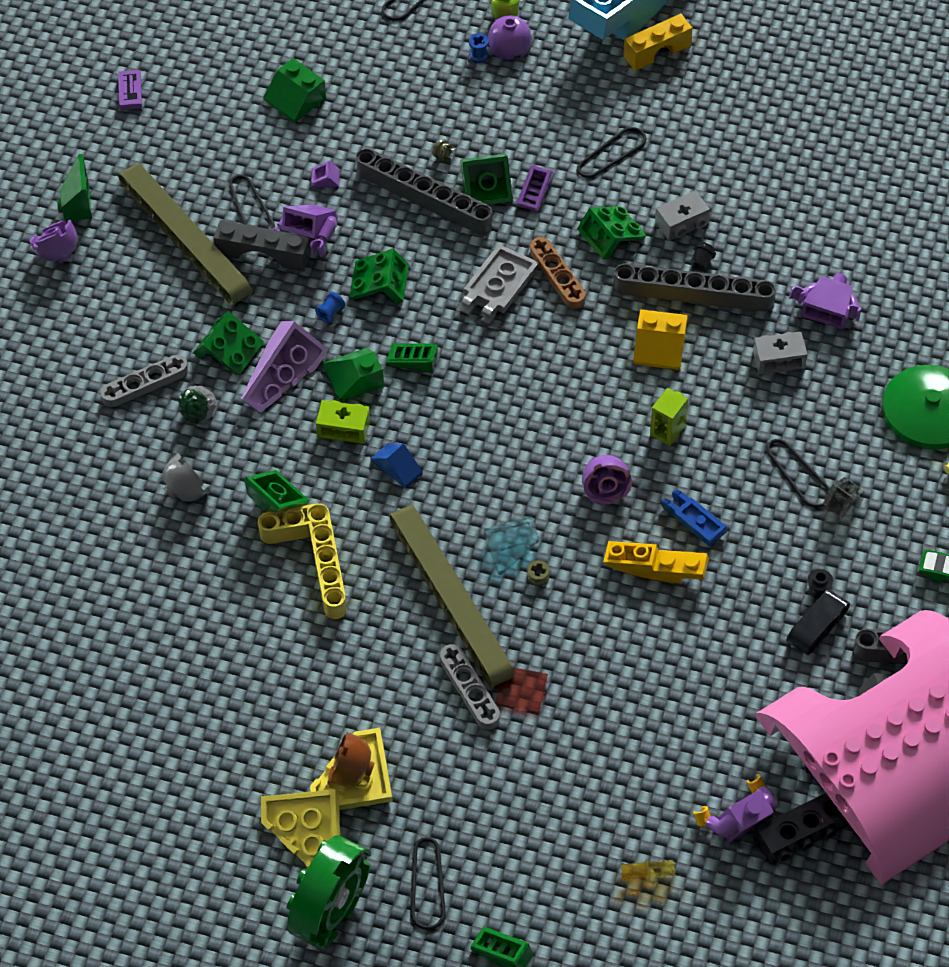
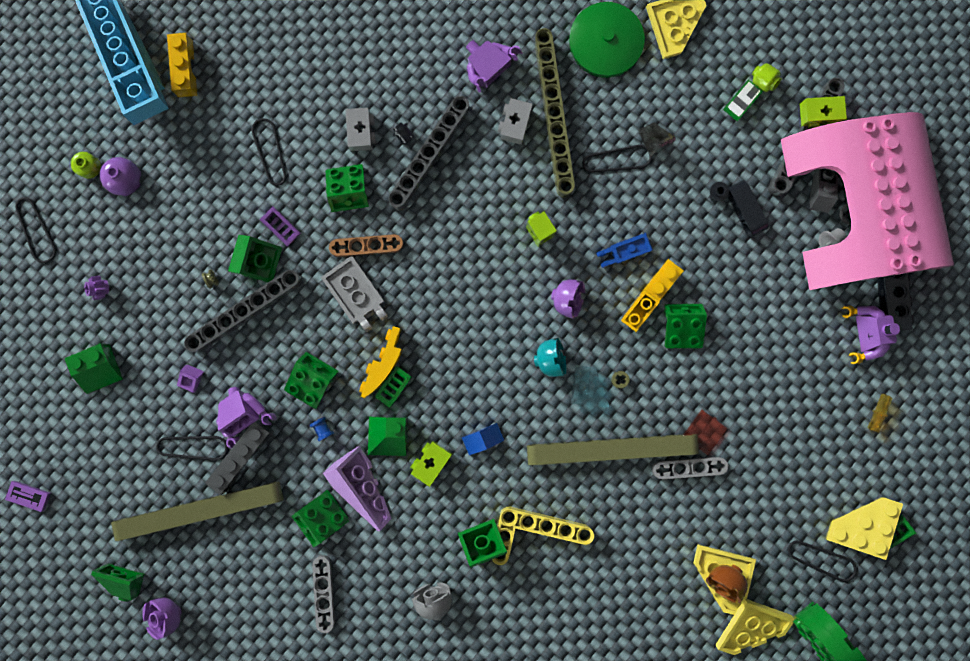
camera: 70 degrees left, 30 degrees up
dark green piece [178,385,217,424] -> none
blue bush [469,33,489,63] -> none
yellow slope [633,309,688,370] -> none
none -> medium lavender gear [84,276,109,300]
none -> yellow slope [359,326,403,398]
none -> teal cylinder [534,338,567,377]
none -> olive beam [535,28,575,198]
none -> green bracket [664,304,707,348]
none -> light yellow plate [826,497,903,560]

